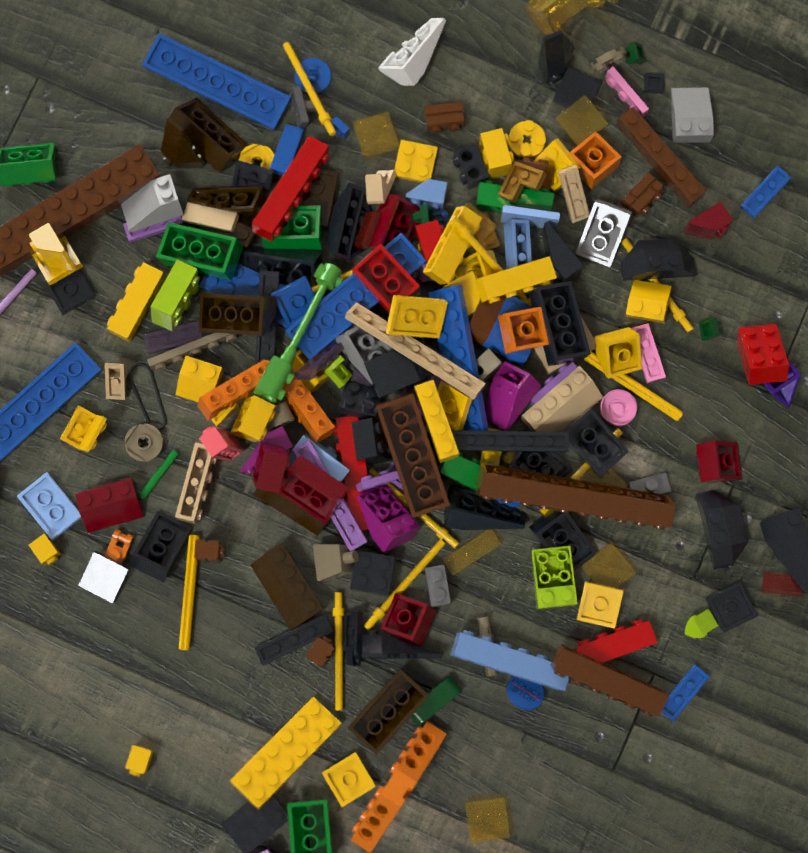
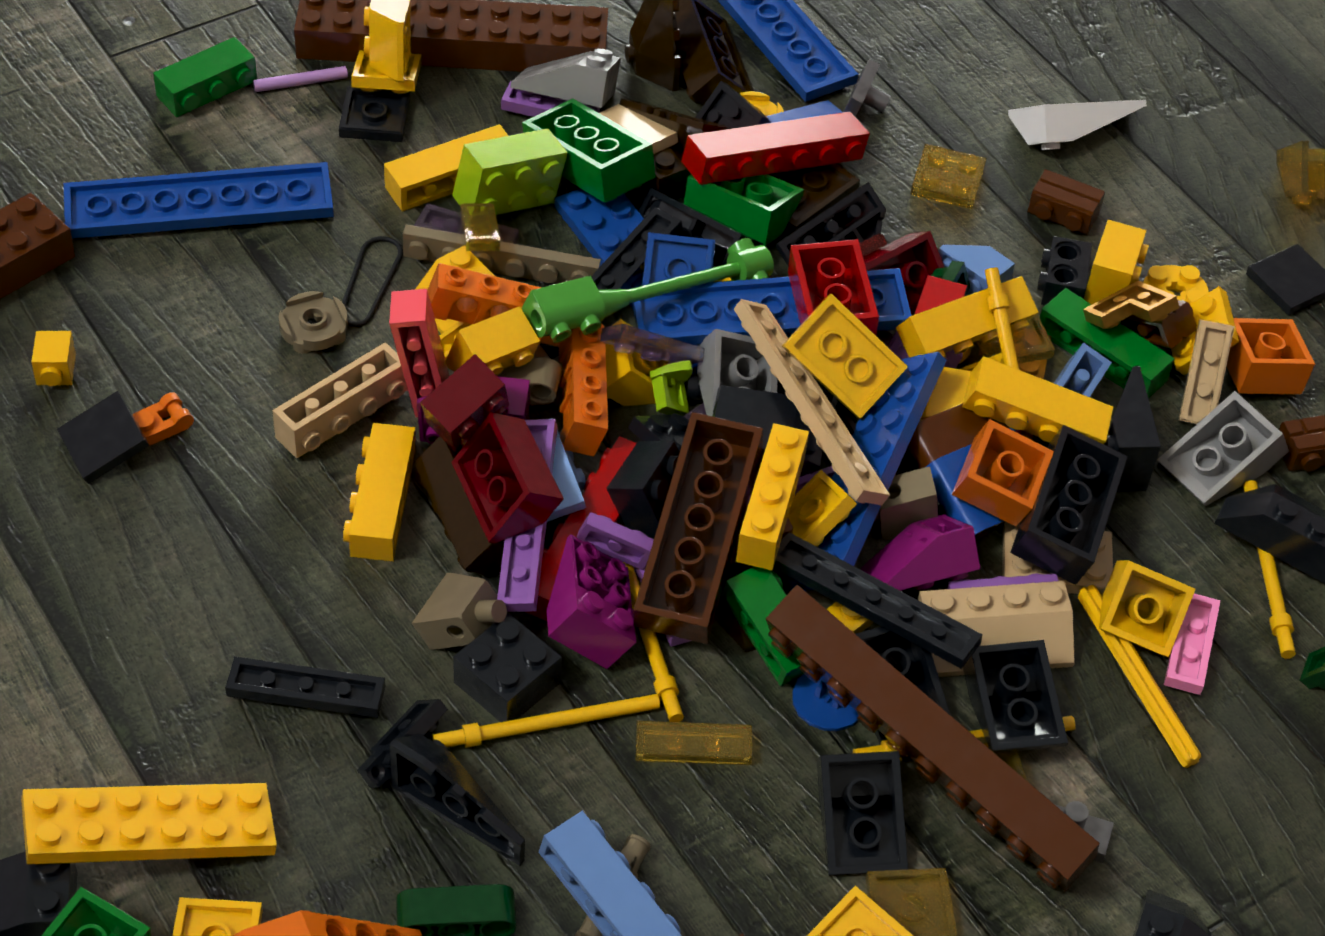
camera: 30 degrees right, 30 degrees down
light blue tile [17,472,82,541] -> none
yellow bracket [60,406,107,452] -> none
dark red slope [75,478,144,533] -> none
tan slope [105,363,128,400] -> none
black slope [129,511,192,583] -> none
green bar [138,450,179,500] -> none
yellow axle [179,535,200,650] -> none
reddish brown brick [194,539,226,564] -> none
dark brown slope [199,293,276,336] -> none
dark brown slope [251,543,324,631] -> none
yellow bar [283,42,336,136] -> none
blue piece [294,58,331,94] -> none
reddish brown brick [306,636,335,668] -> none
blue plate [331,116,350,139] -> none
yellow bar [333,592,344,710] -> none
dark brown slope [347,669,429,755] -> none
tan slope [365,170,396,204] -> none
dark red slope [380,593,437,647] -> none
yellow plate [394,140,438,183] -> none
flat silver brick [425,565,451,608] -> none
black wedge [444,484,525,530] -> none
light blue tile [501,205,560,230] -> none
lime slope [531,546,577,610] -> none
black wedge [538,30,575,84] -> none
clear yellow tile [556,95,608,146] -> none
bright pink piece [600,389,637,426] -> none
yellow slope [626,280,672,323] -> none
dark red slope [696,440,742,483] -> none
none -> yellow brick [343,423,416,562]
none -> clear yellow plate [460,203,500,251]

